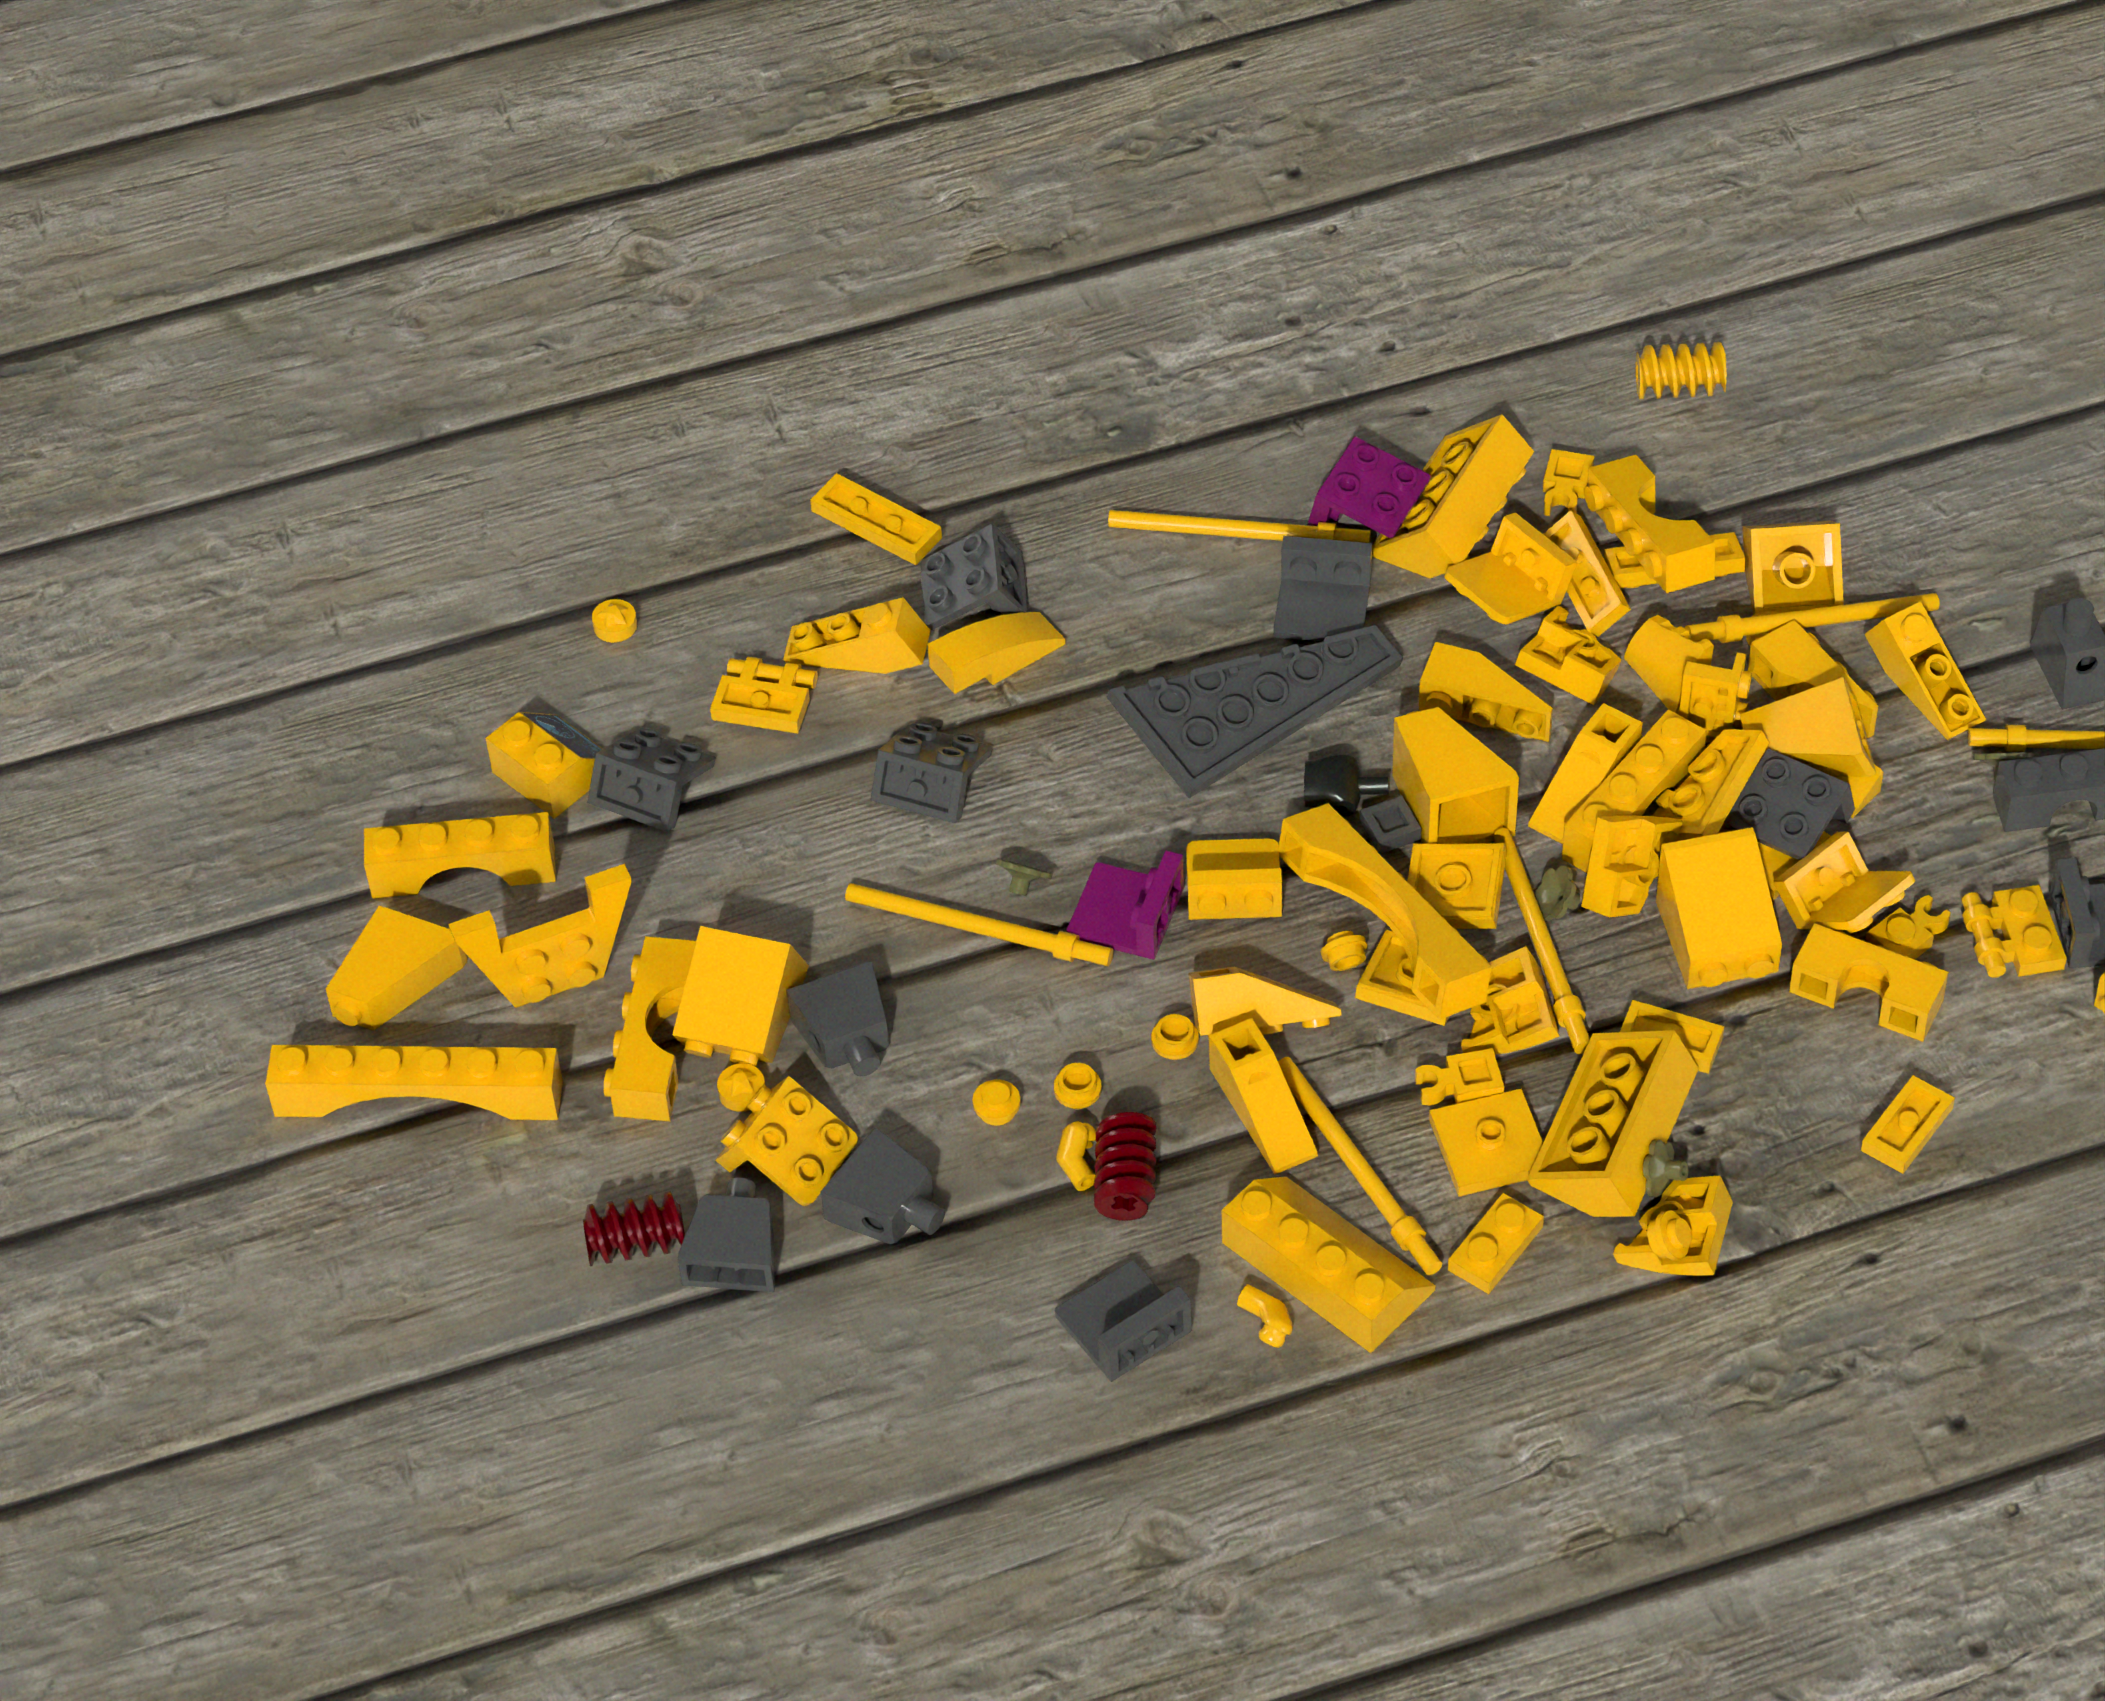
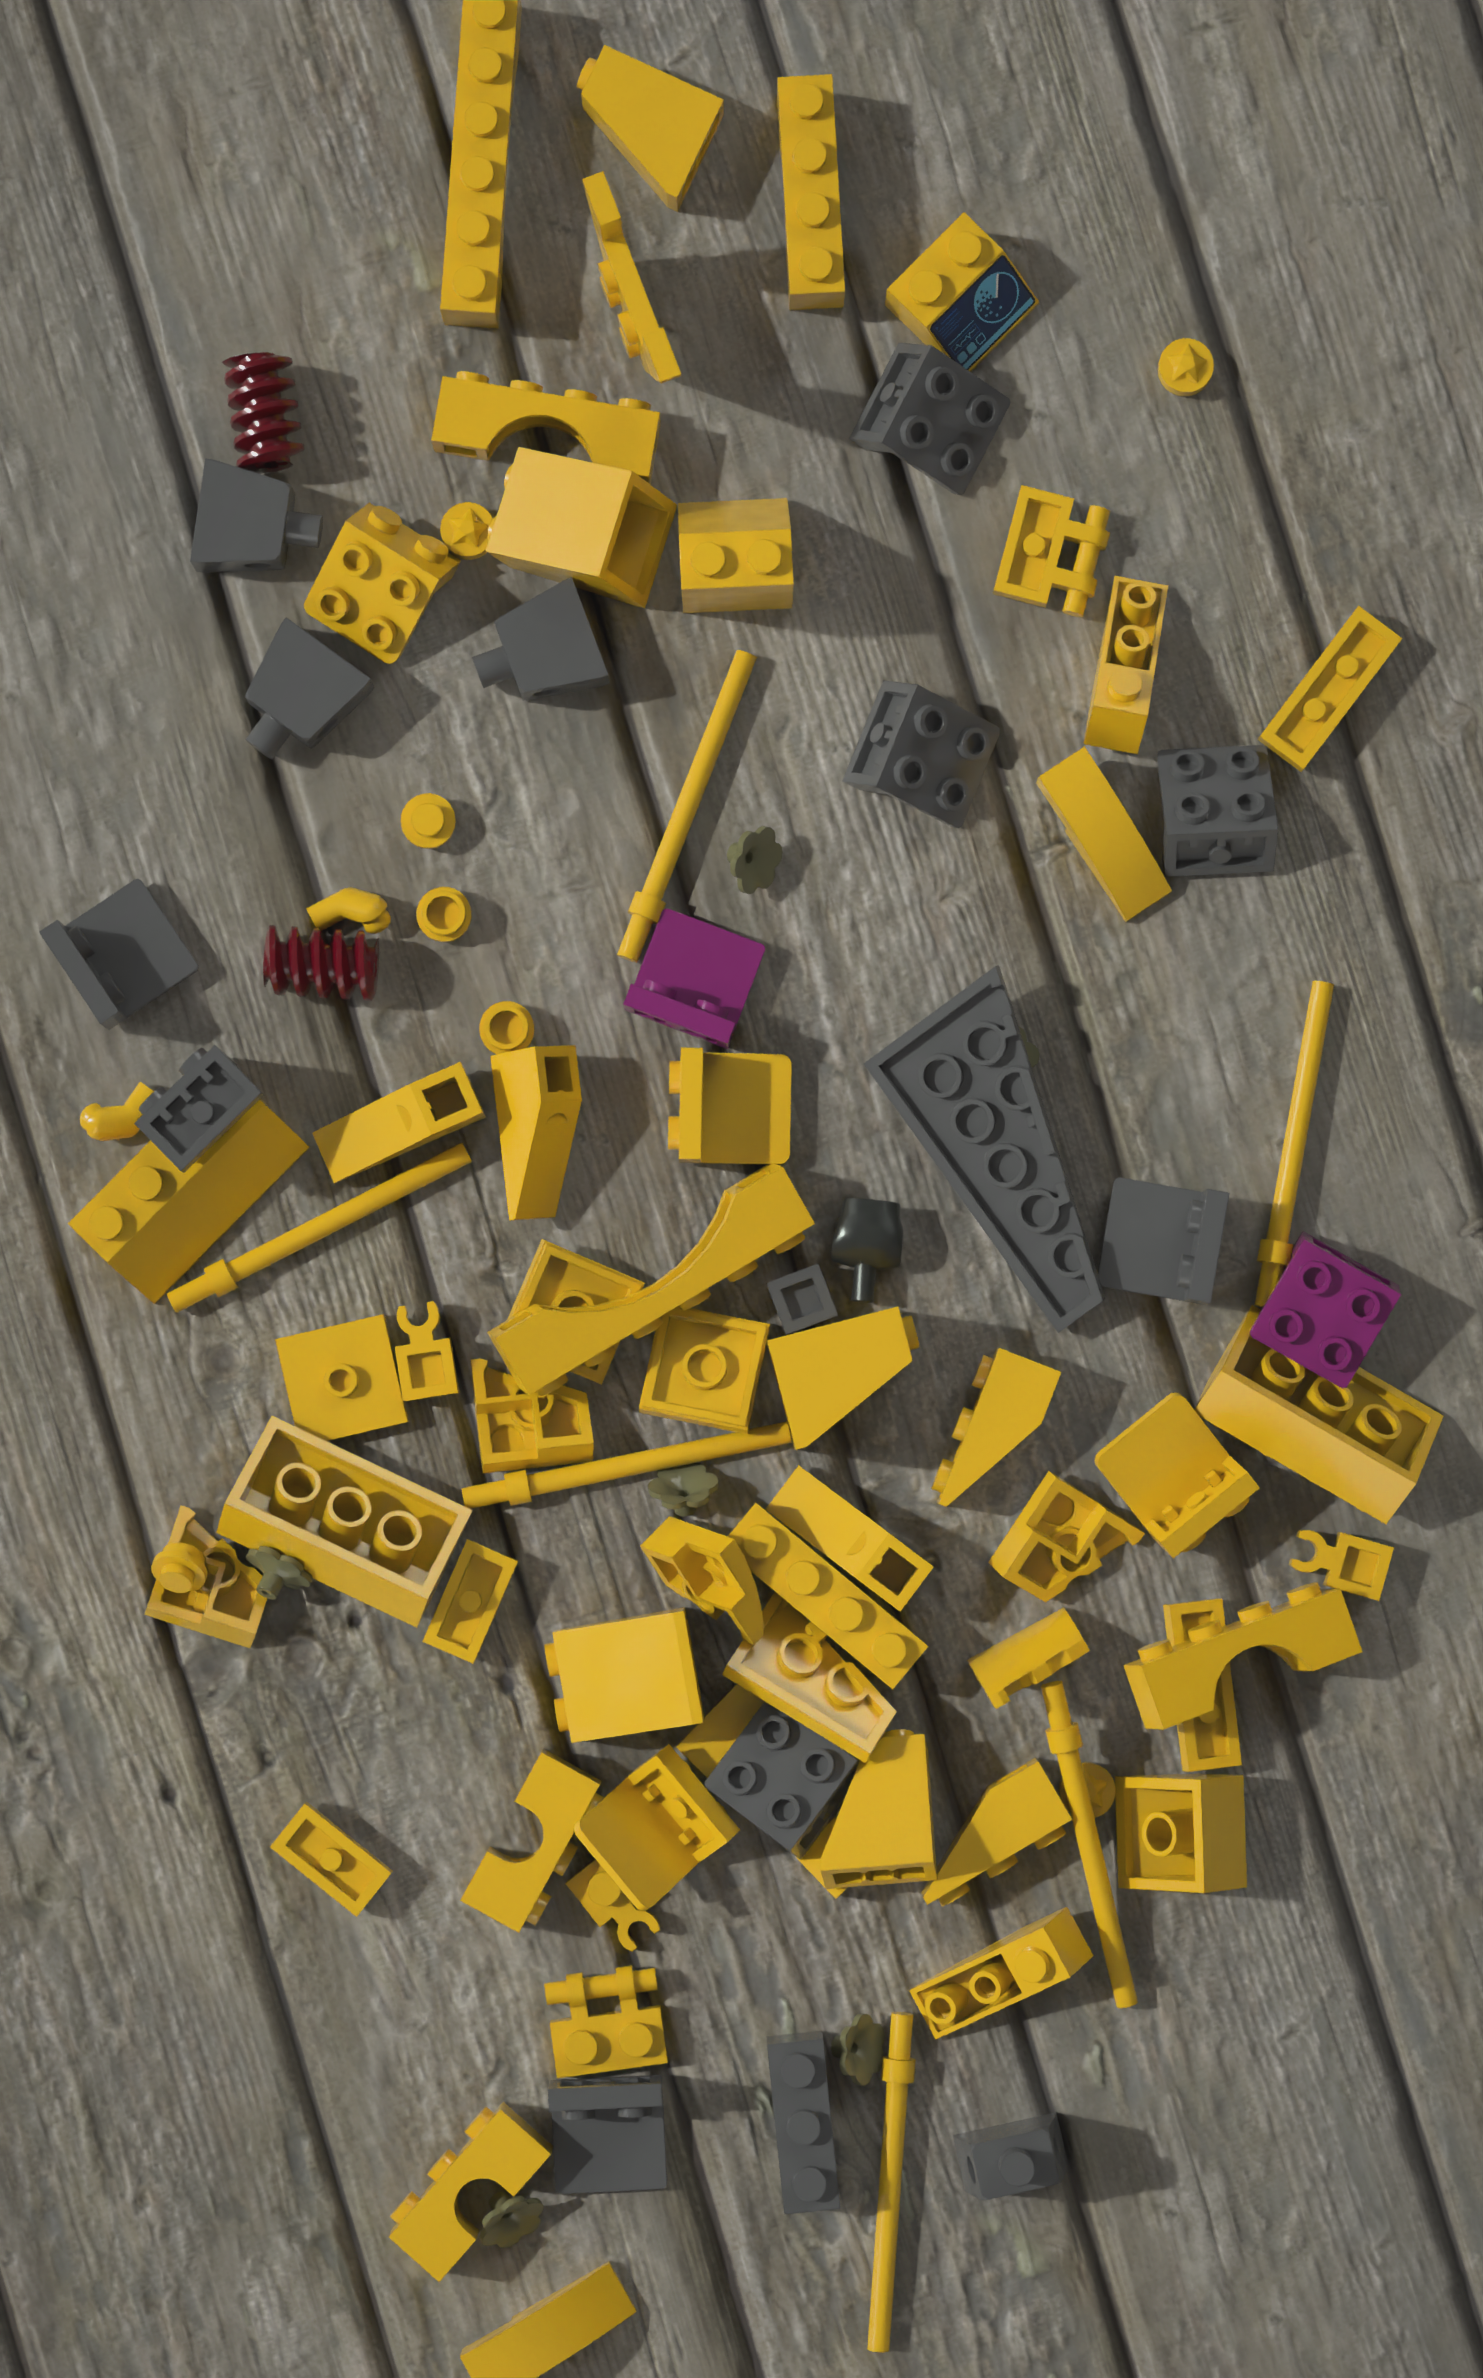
camera: 90 degrees right, 35 degrees up
yellow plate [1320,931,1367,971] -> none
yellow plate [1448,1193,1544,1294] -> none
yellow plate [1543,510,1631,637] -> none
yellow bracket [1679,652,1752,743] -> none
none -> dark grey bracket [134,1045,264,1173]
none -> yellow slope [678,498,794,613]

